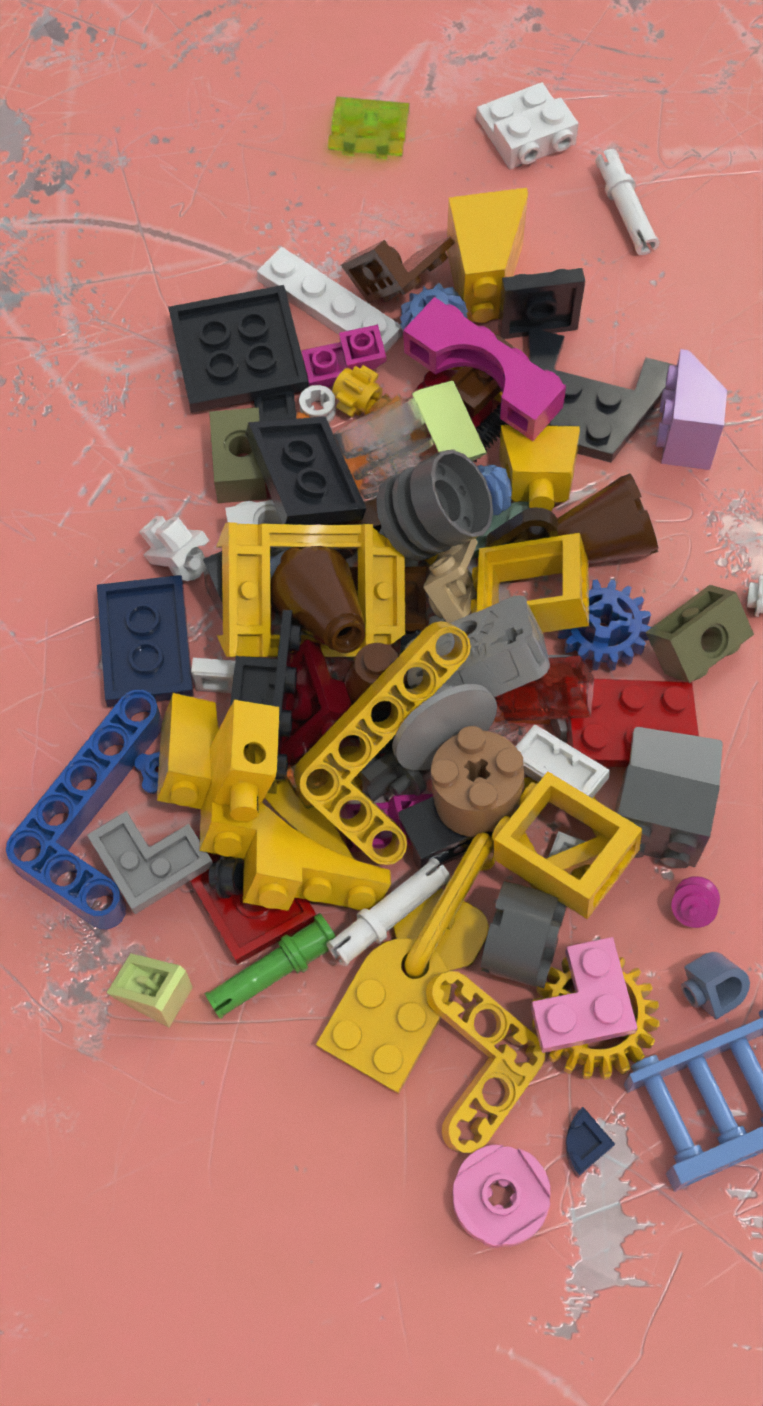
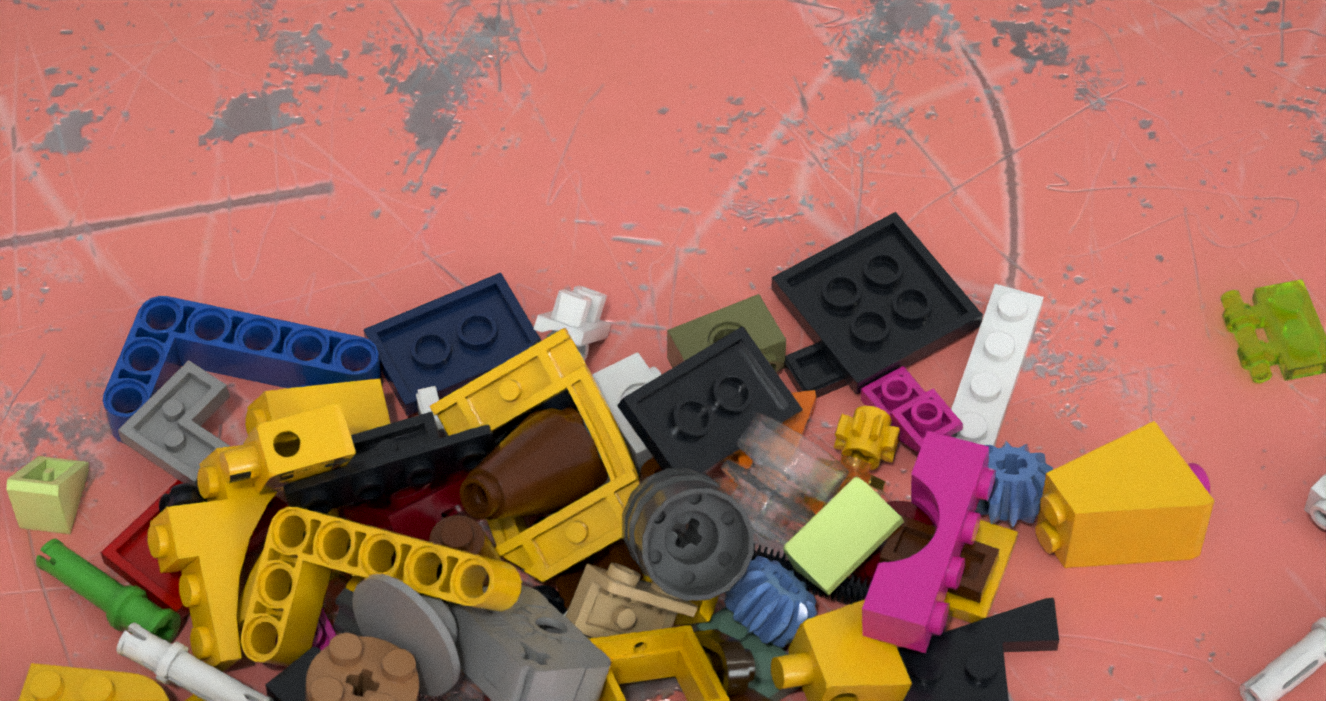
camera: 70 degrees right, 10 degrees down
white bush [299,385,336,423] -> none
reddish brown bracket [341,236,455,304] -> none
black plate [498,268,585,339] -> none

